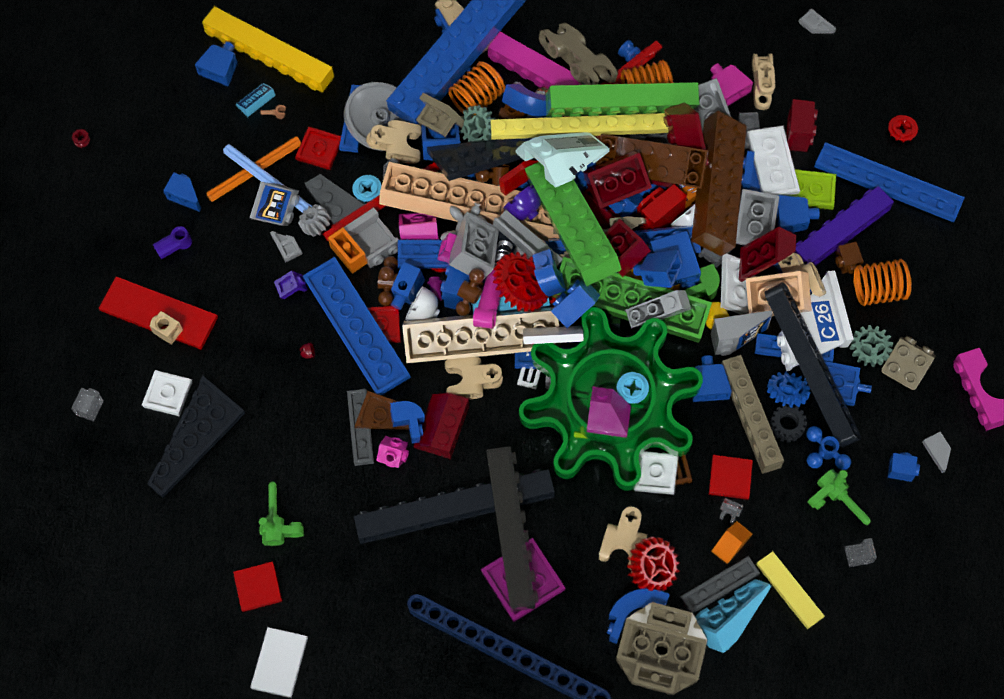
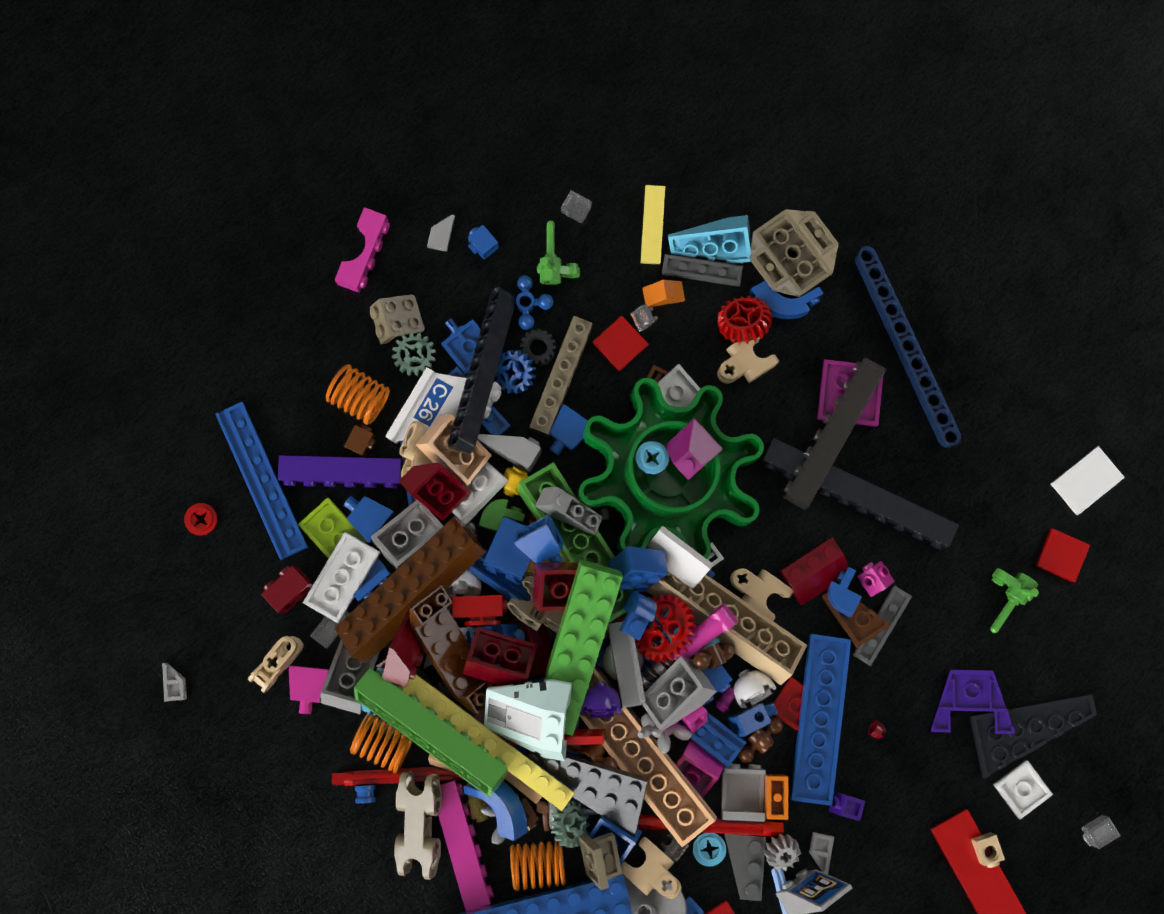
camera: 145 degrees left, 15 degrees up
none -> dark purple wing [931,670,1015,734]

